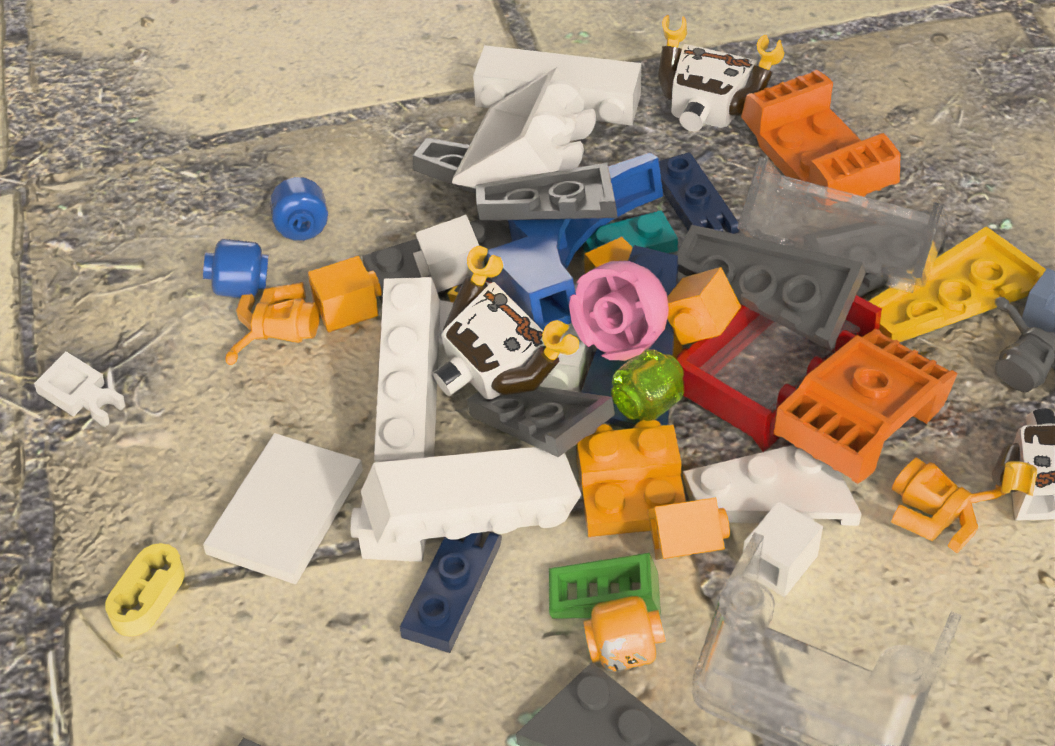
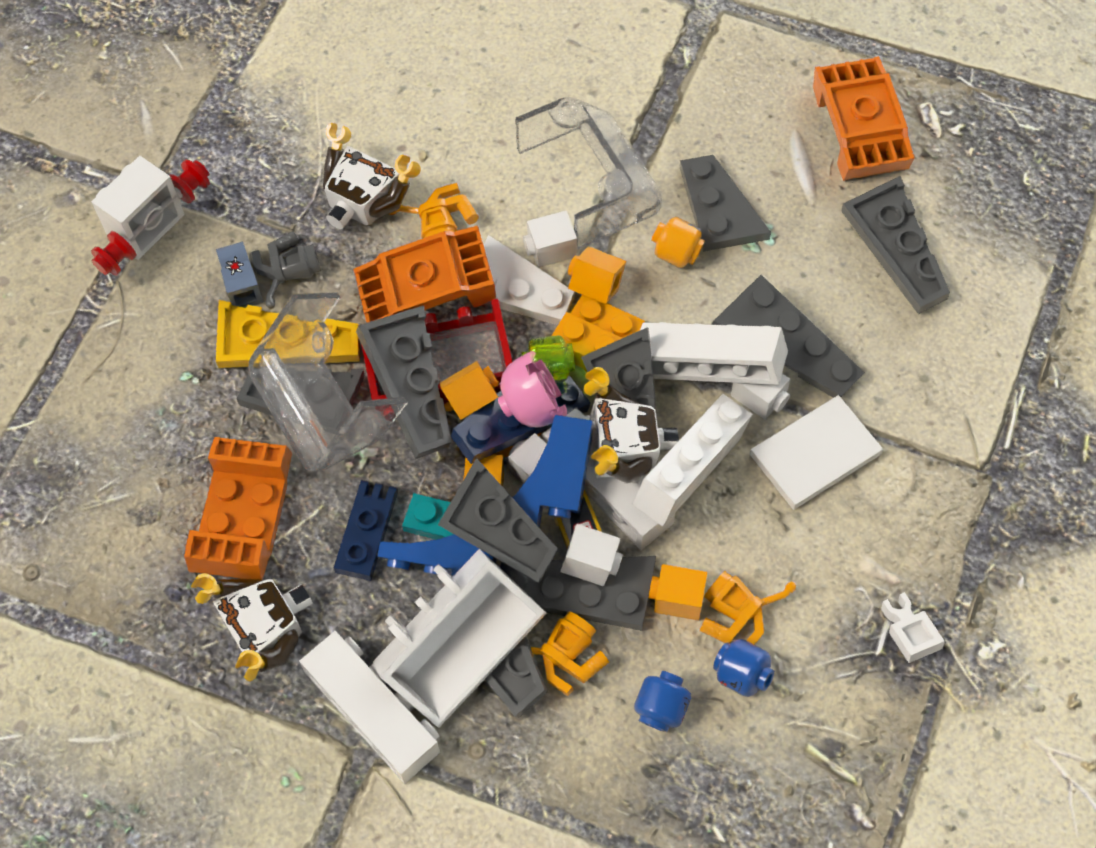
camera: 145 degrees left, 15 degrees up
light yellow beam [105,543,185,637] -> none
bright green slope [549,553,661,619] -> none
none -> light orange piece [531,611,610,696]
none -> dark grey wing [711,275,865,398]

